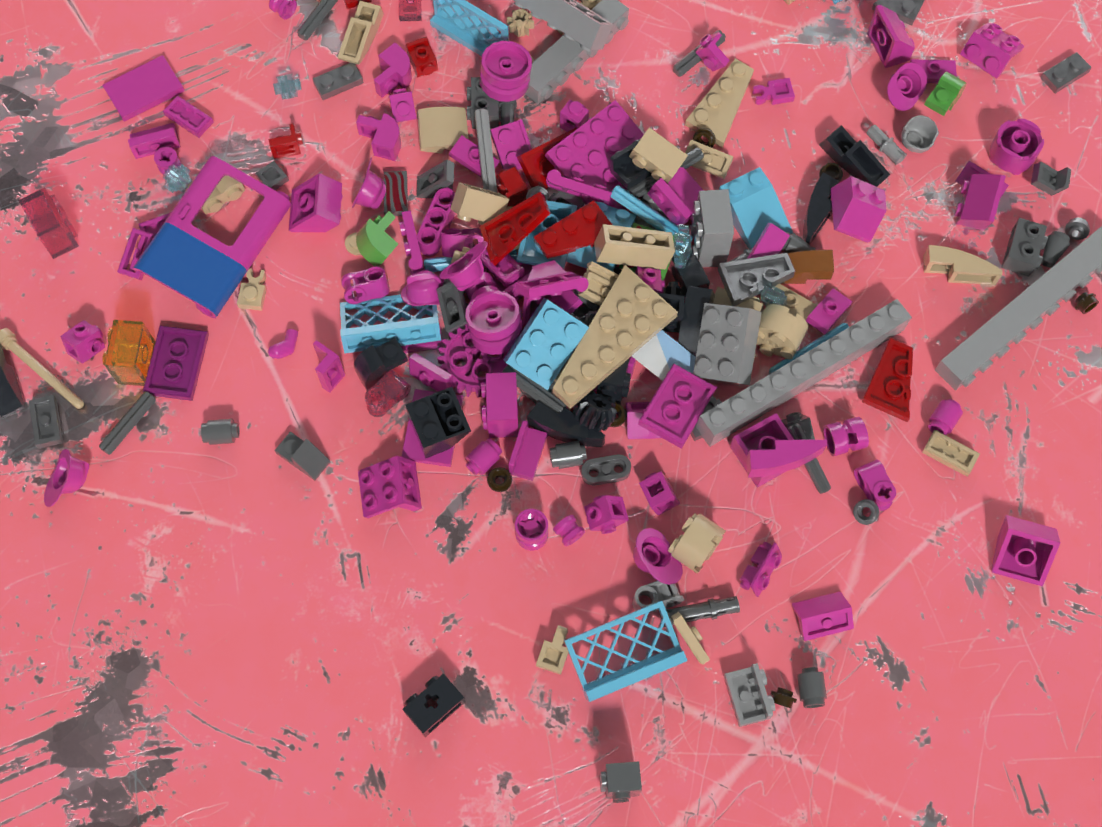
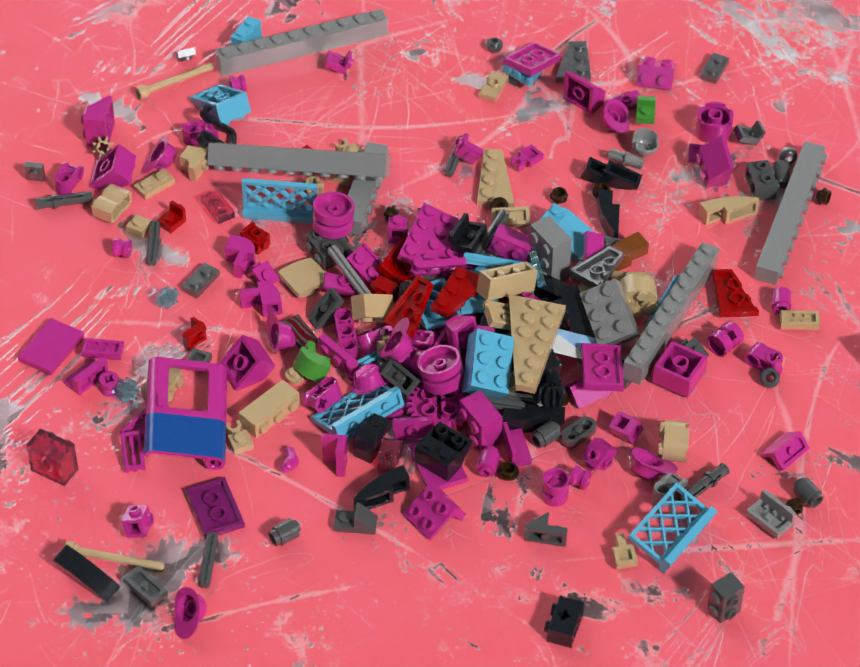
camera: 30 degrees left, 20 degrees down
clear yellow brick [102,320,155,386] -> none
tan slope [337,1,384,65] -> none
dark pink plate [516,272,589,300] -> none
tan brick [629,127,688,184] -> none
tan plate [670,612,710,665] -> none
dark pink hinge [740,542,782,597] -> none
dark pink slope [747,440,827,478] -> none
clear light blue plate [760,286,787,307] -> none
dark grey axle [787,423,831,494] -> none
dark pink plate [806,288,853,335] -> none
dark pink slope [831,176,887,243] -> none
none -> tan brick [238,379,300,438]
none -> black slope [353,465,410,511]
none -> dark brown plate [383,204,399,222]
none -> dark grey slope [524,512,568,547]
none -> dark brown plate [550,187,568,204]

